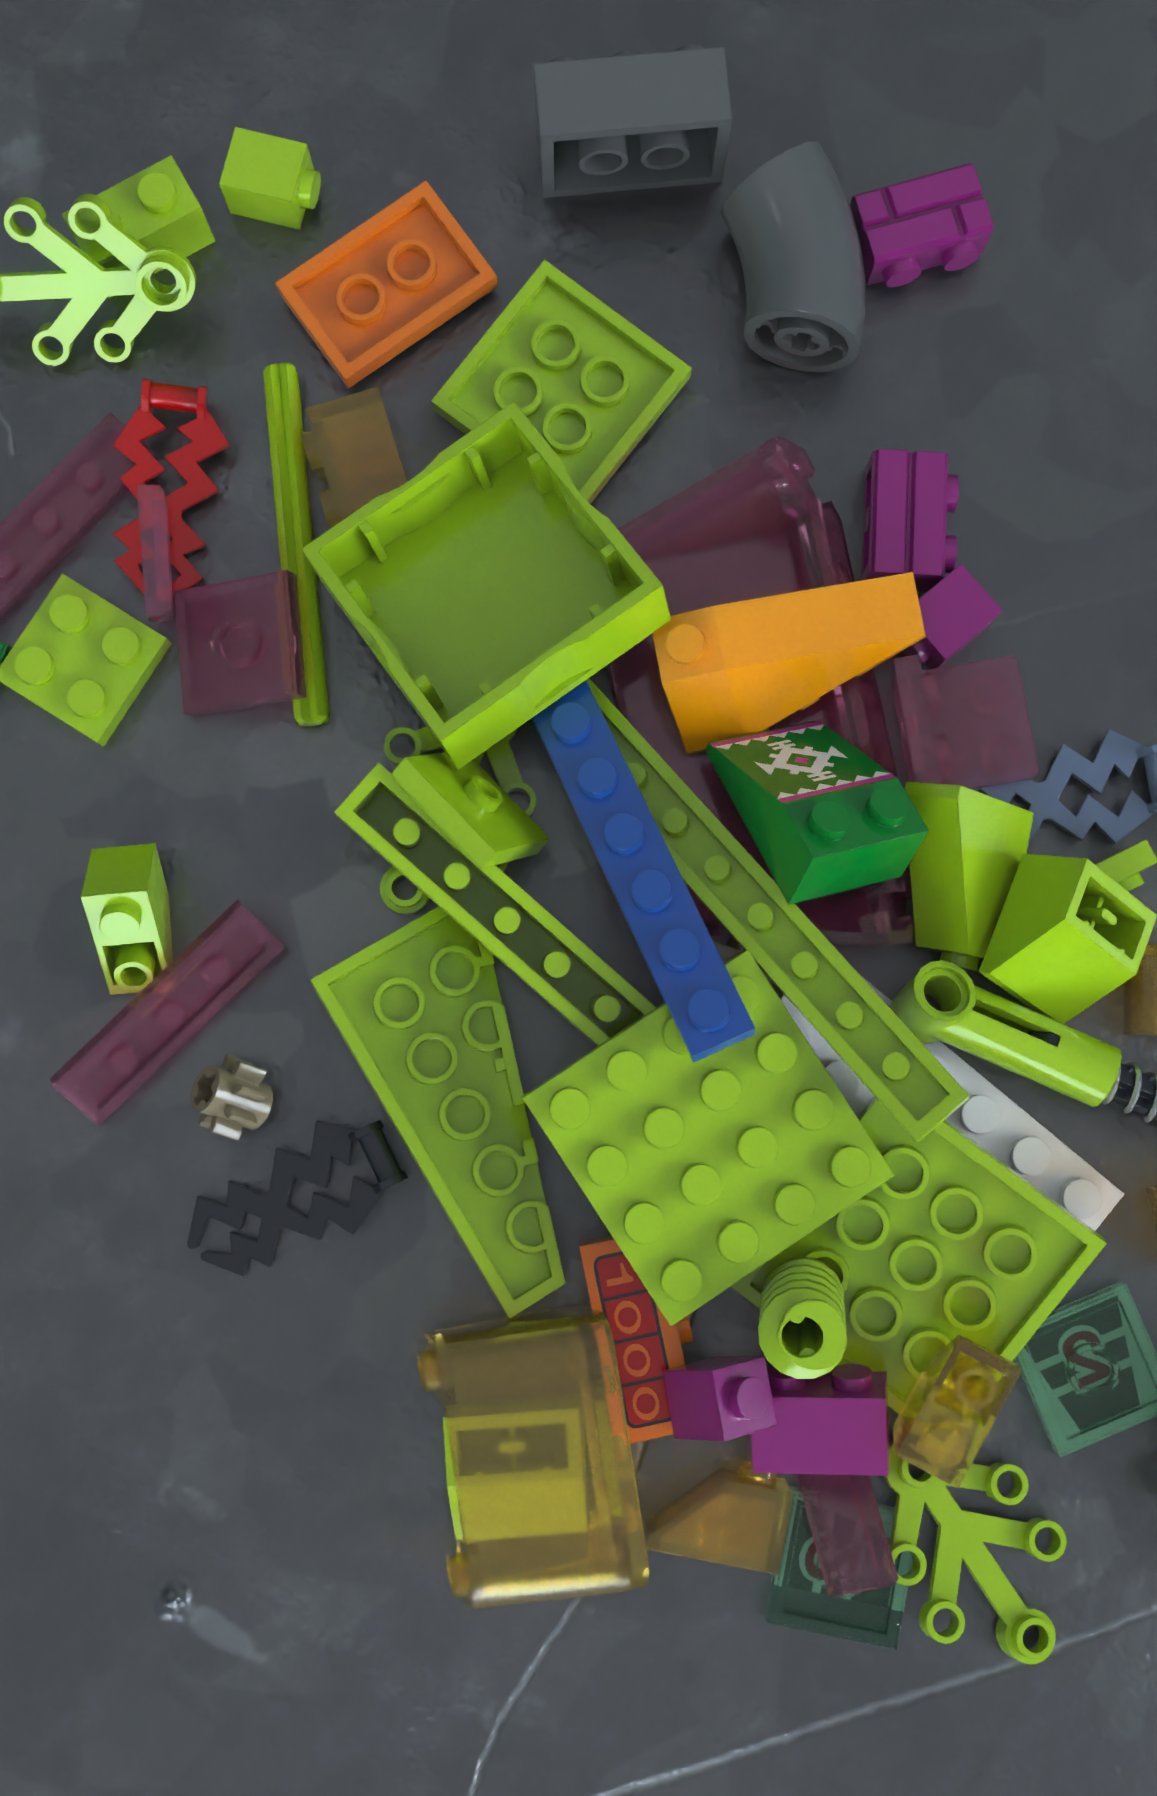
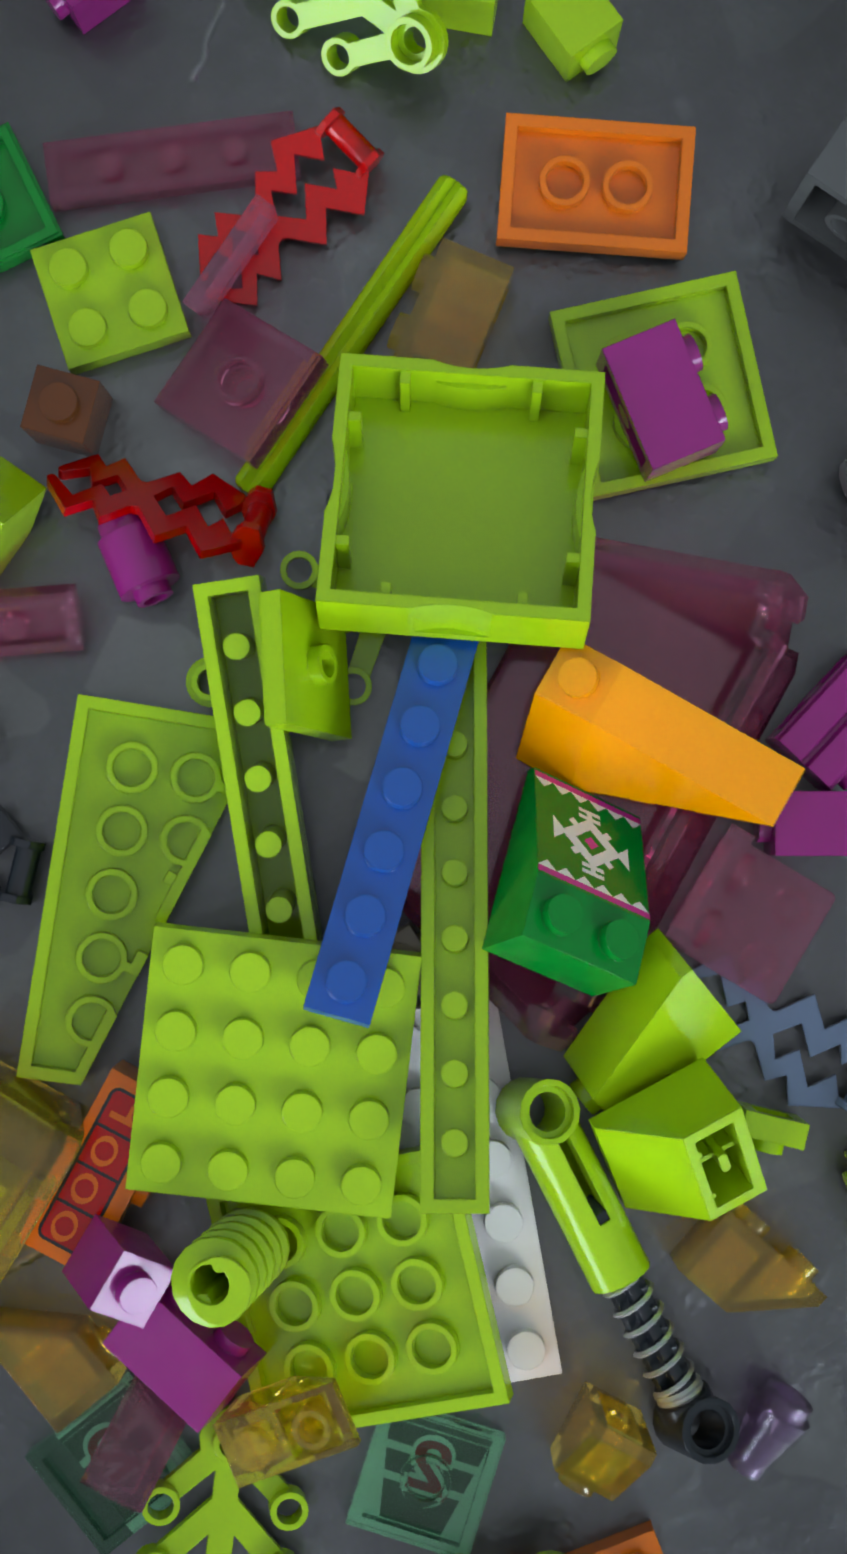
camera: 40 degrees right, 5 degrees up
none -> reddish brown brick [20,364,113,457]
none -> red piece [46,454,277,568]
none -> magenta brick [97,514,180,608]
none -> magenta brick [596,319,728,482]

